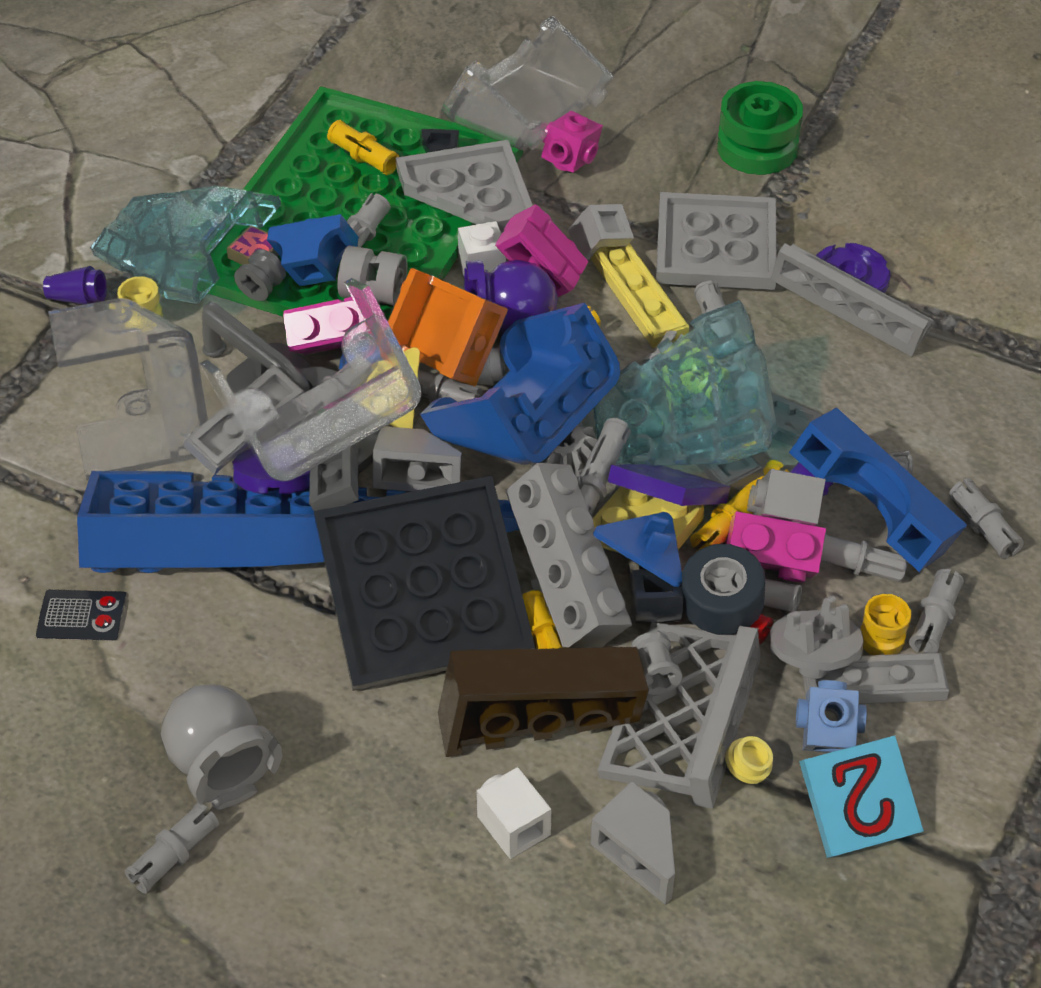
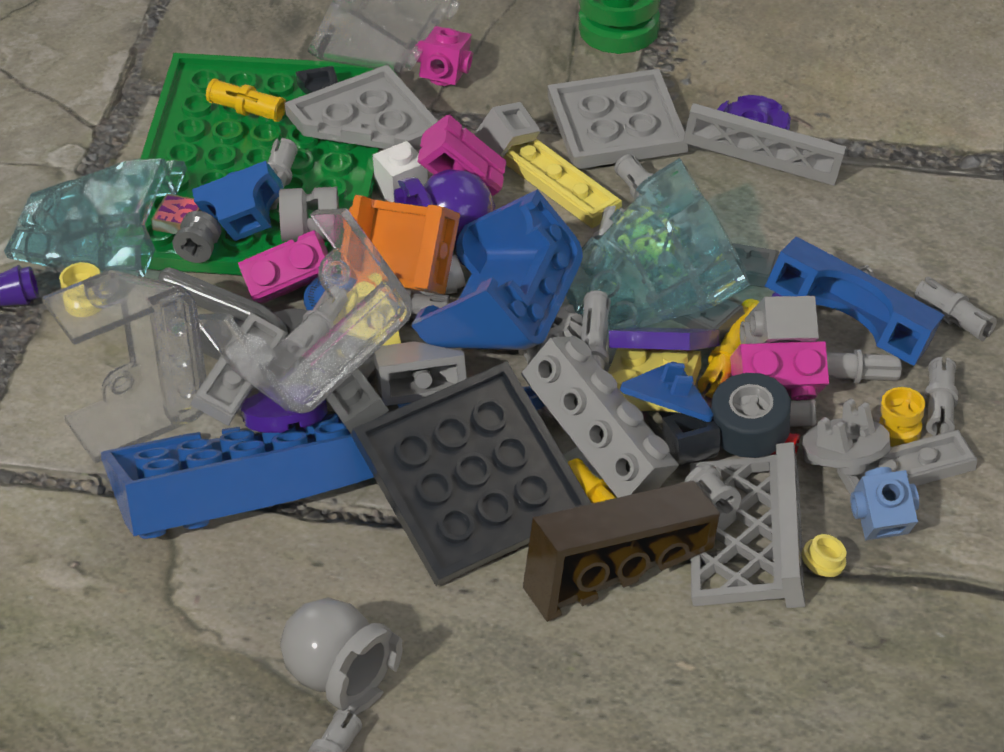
camera: 15 degrees left, 5 degrees down
black sticker [36,589,126,641] -> none
white brick [477,767,551,859] -> none
light grey slope [590,781,675,905] -> none
medium azure tile [799,736,924,858] -> none

